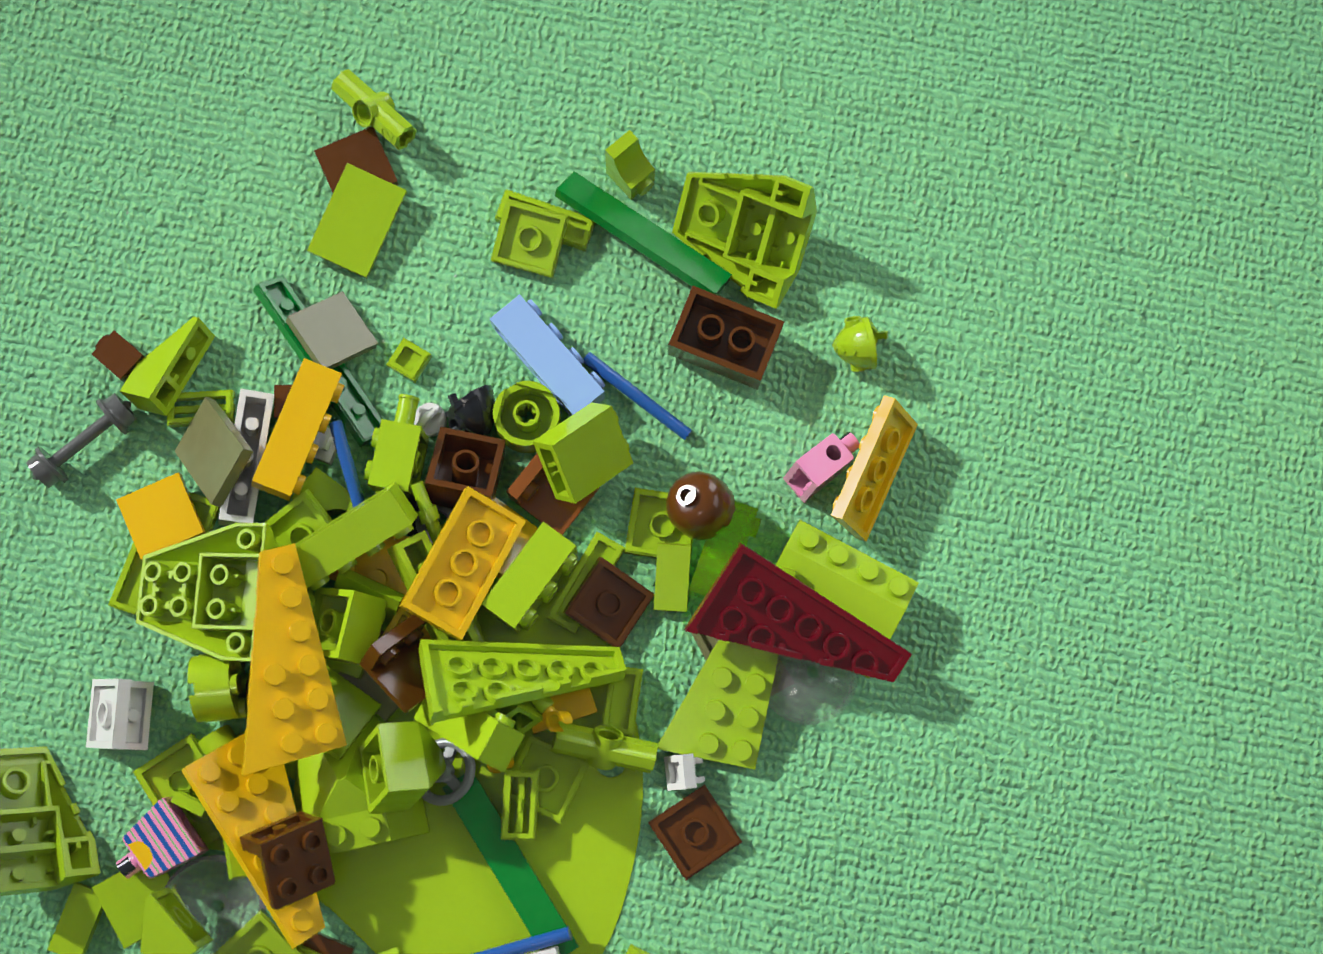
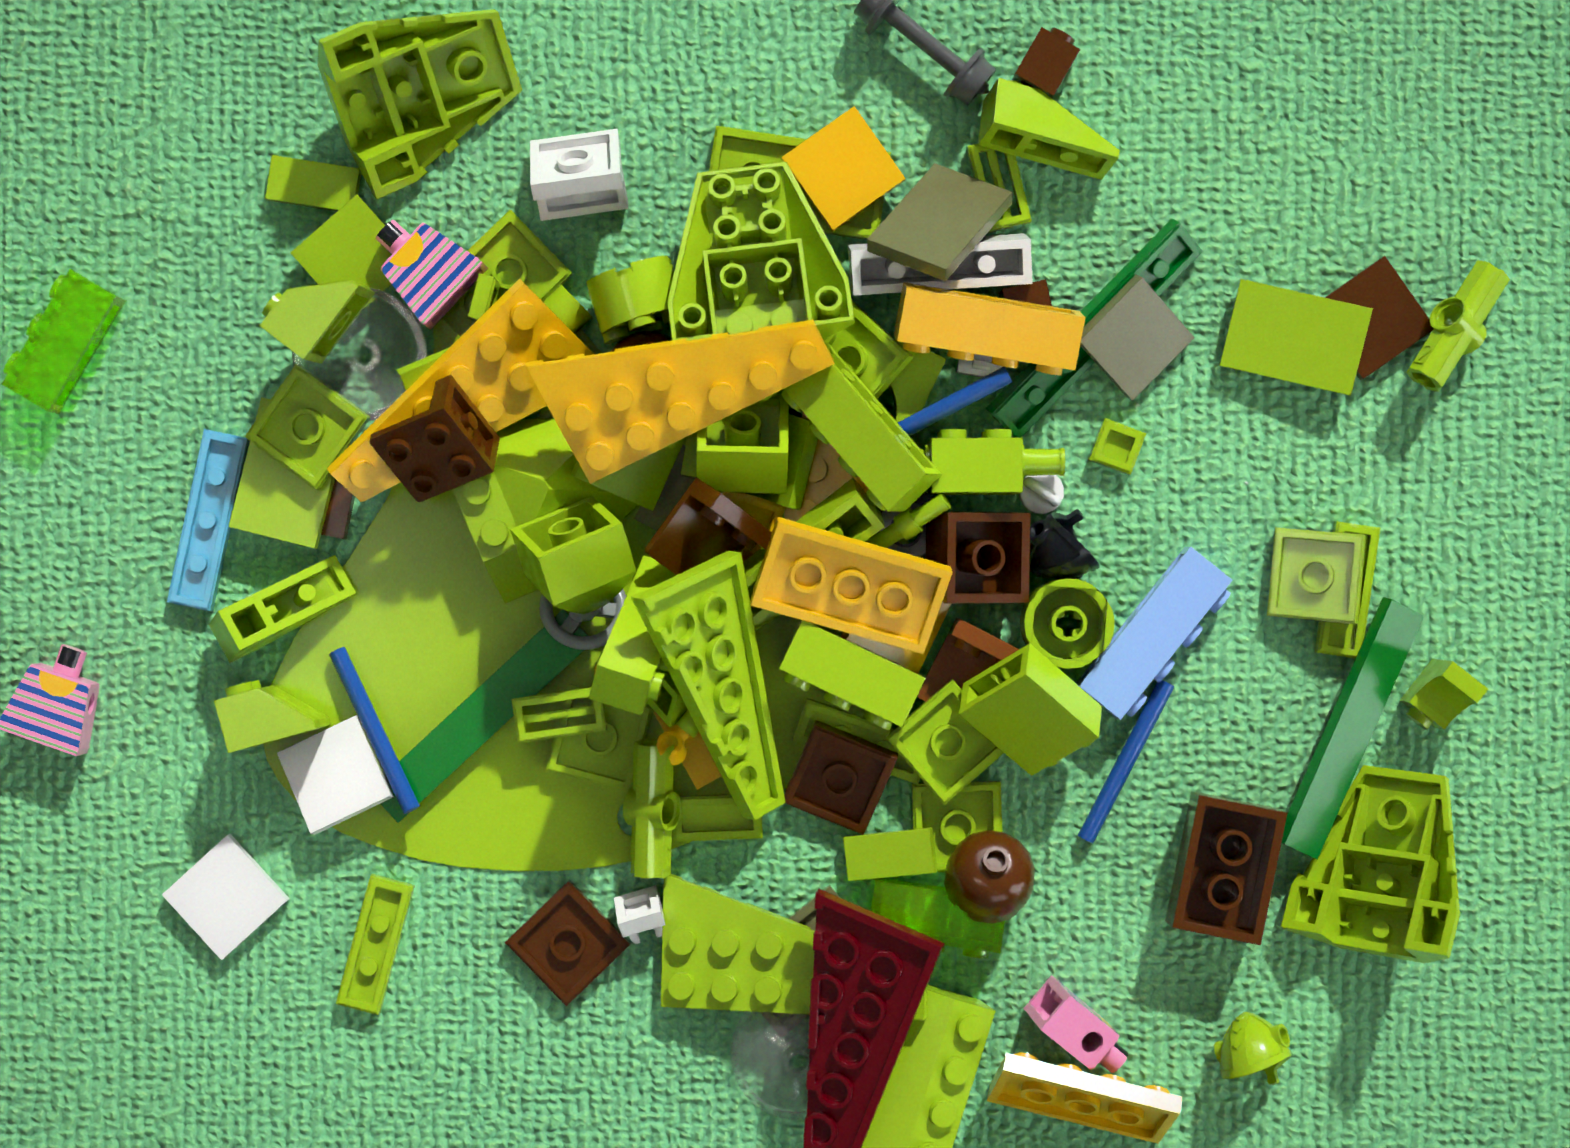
camera: 85 degrees right, 10 degrees up
none -> lime tile [885,679,1004,805]

